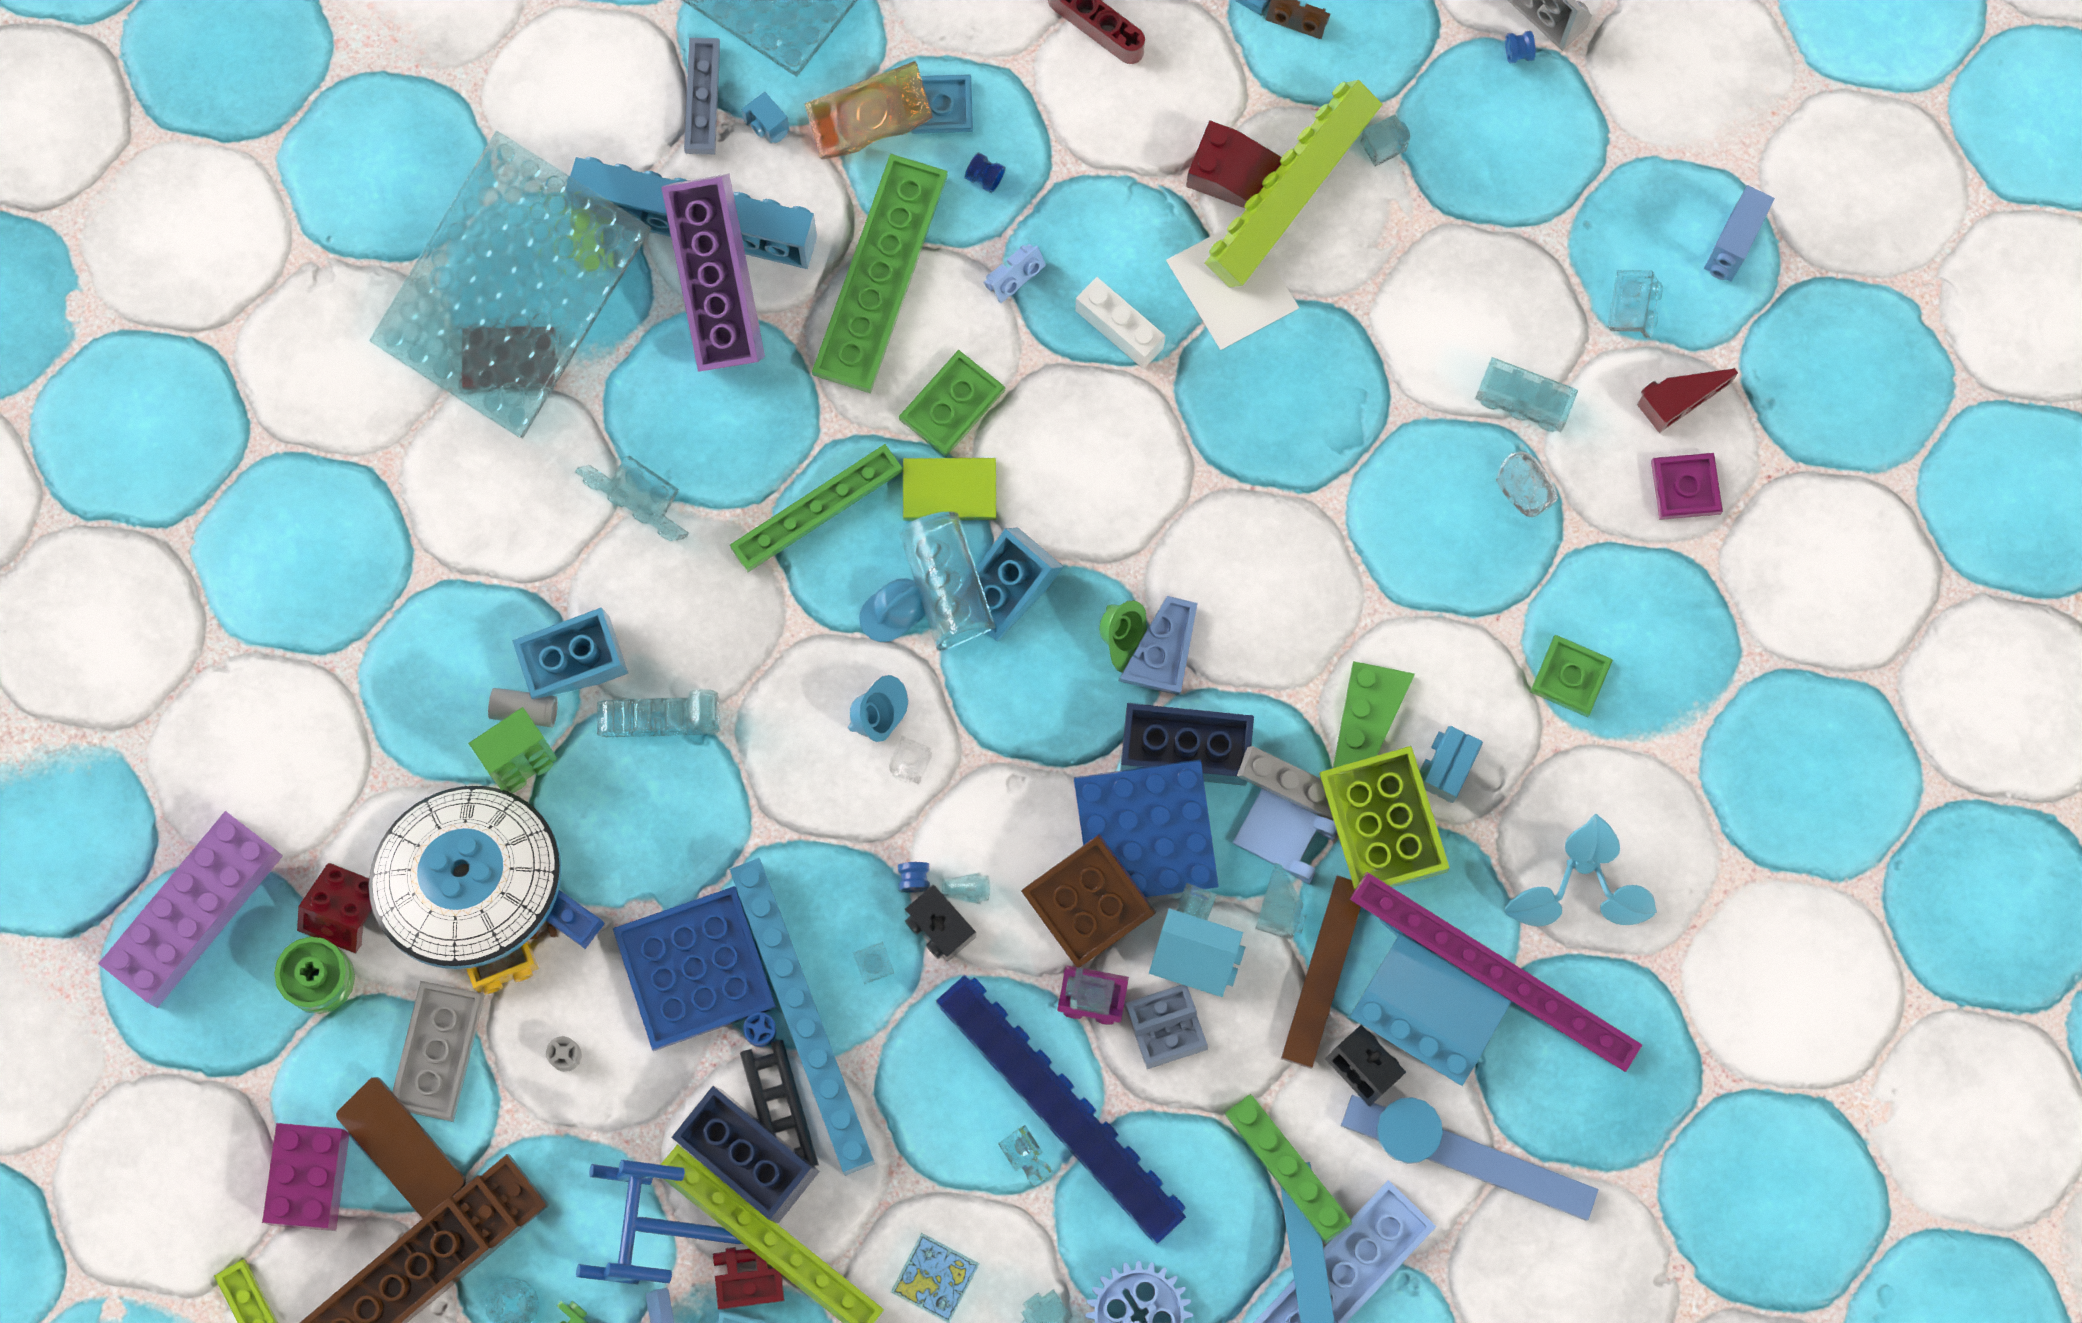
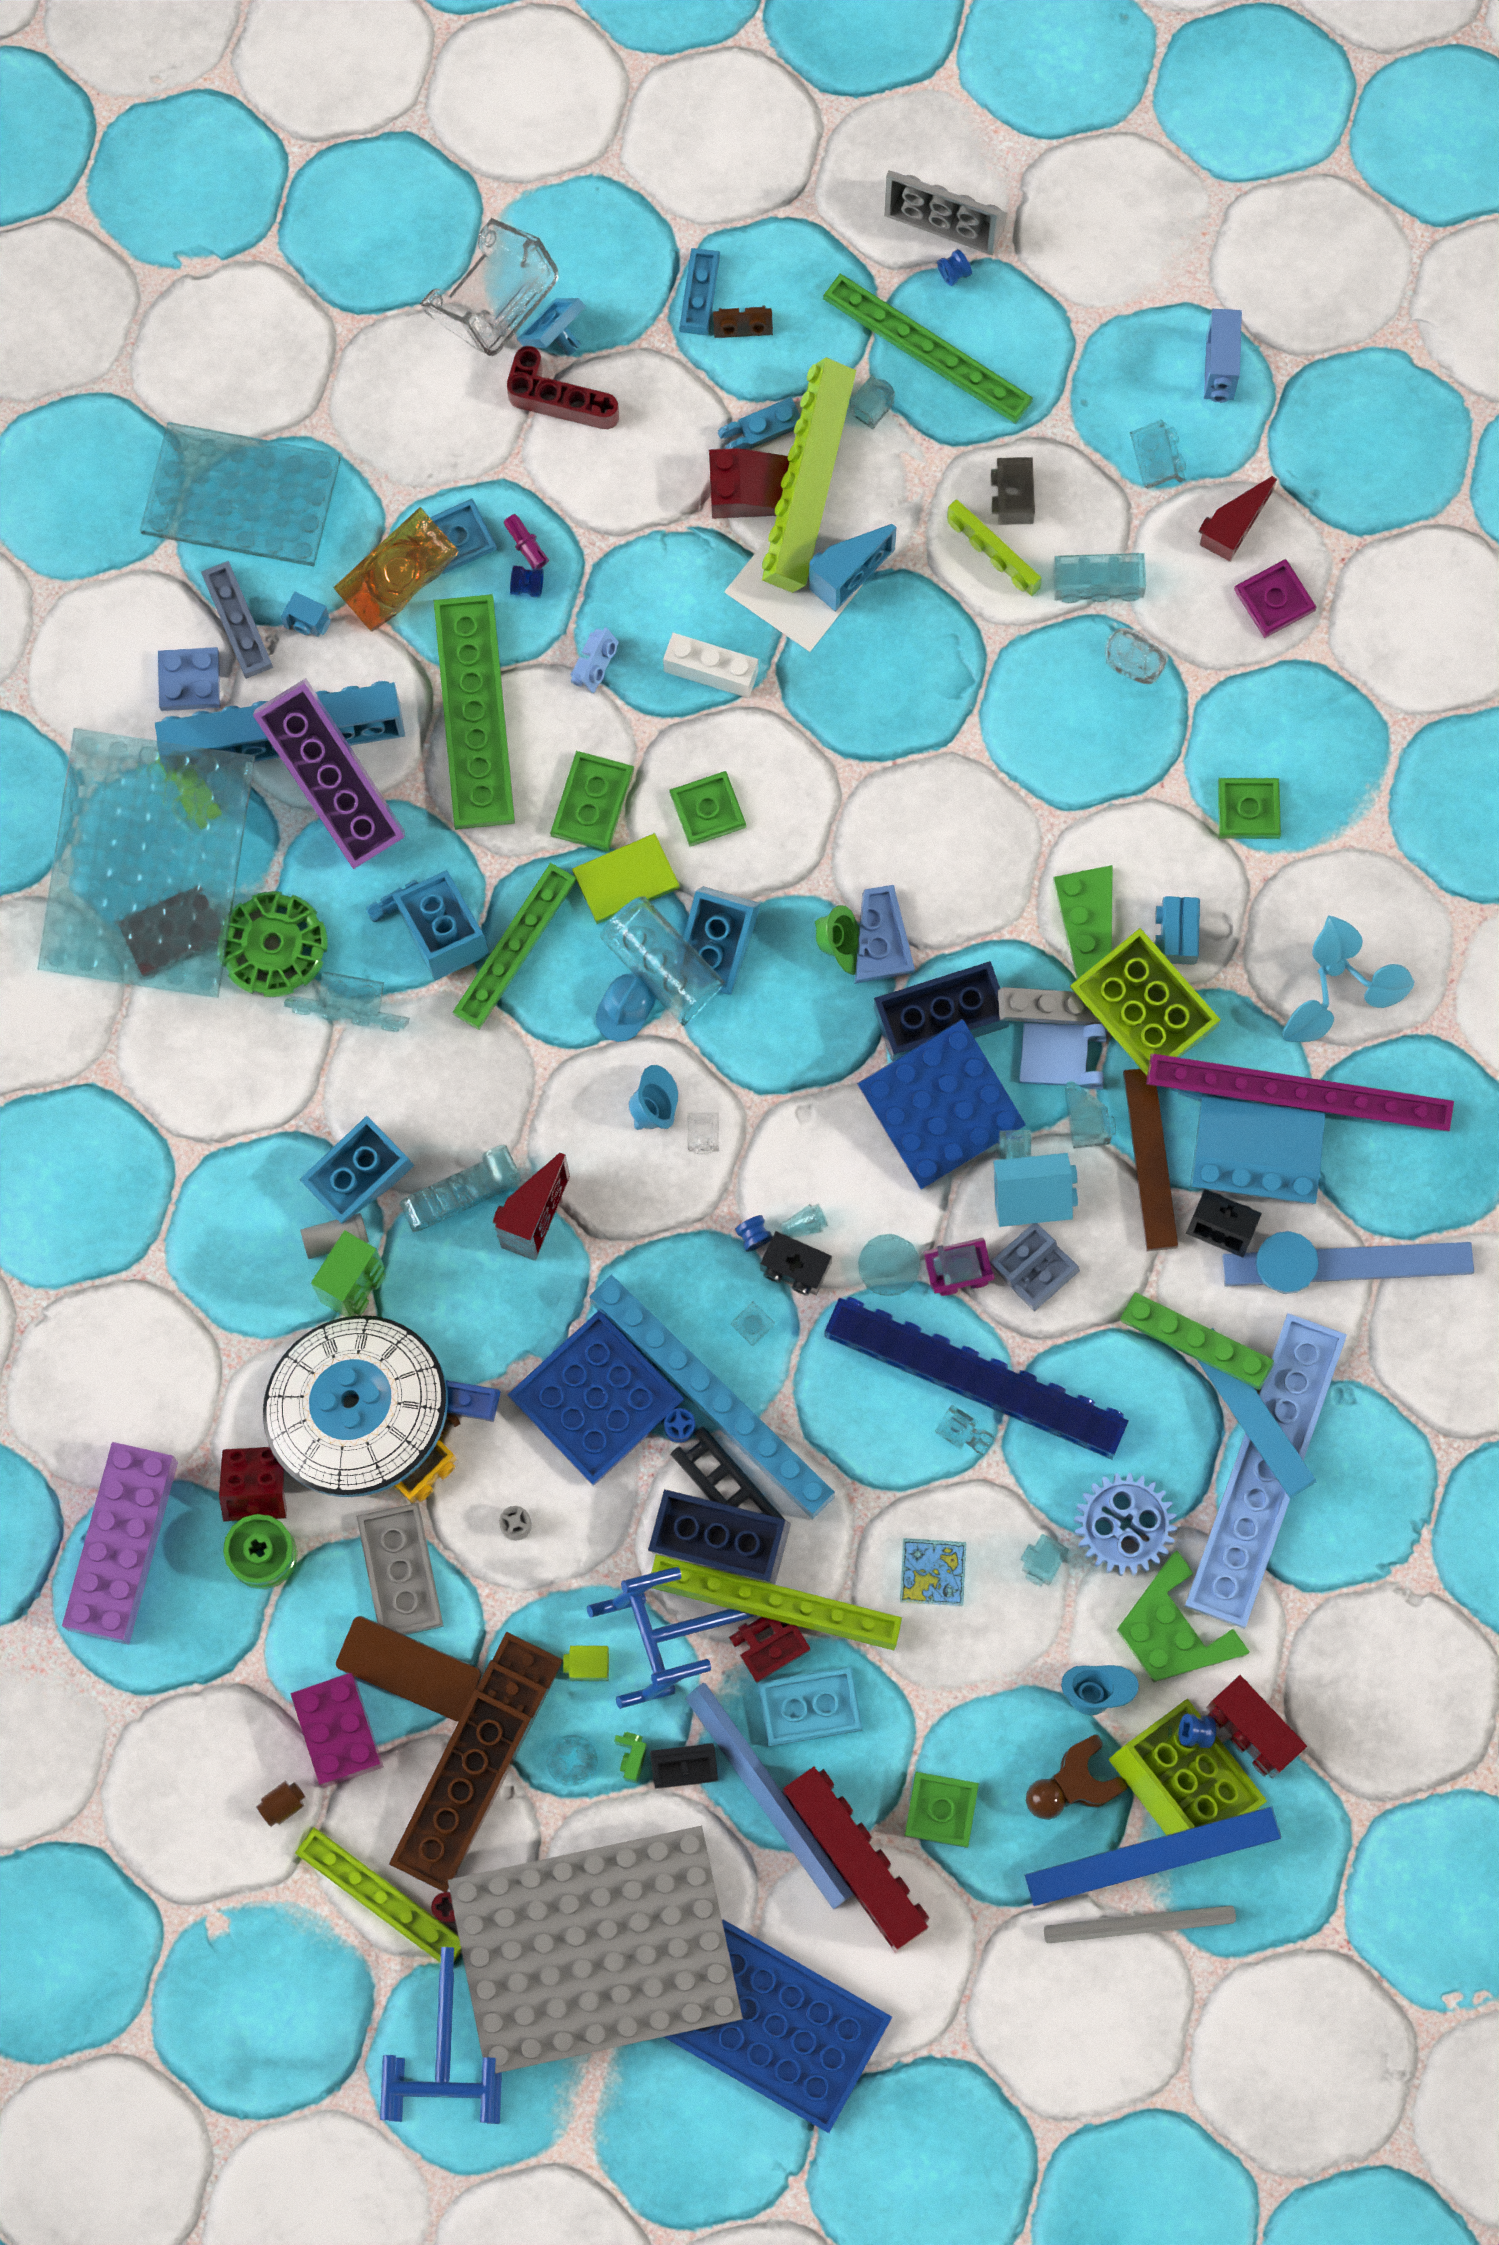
camera: 20 degrees left, 0 degrees up
reddish brown plate [1021,834,1156,968] -> none
none -> medium blue plate [158,647,220,711]
none -> bright green plate [218,891,328,997]
none -> reddish brown brick [256,1780,306,1827]
none -> dark azure axle [366,880,418,922]
none -> dark azure slope [392,870,490,981]
none -> dark red slope [493,1153,570,1261]
none -> magenta axle [504,514,549,571]
none -> lime brick [563,1646,609,1681]
none -> bright green tile [669,771,746,847]
none -> dark azure hinge [717,397,801,449]
none -> dark azure slope [809,524,897,612]
none -> bright green tile [823,273,1033,424]
none -> clear light blue tile [858,1234,920,1296]
none -> lime plate [947,499,1042,596]
none -> clear smoke brick [990,457,1035,525]

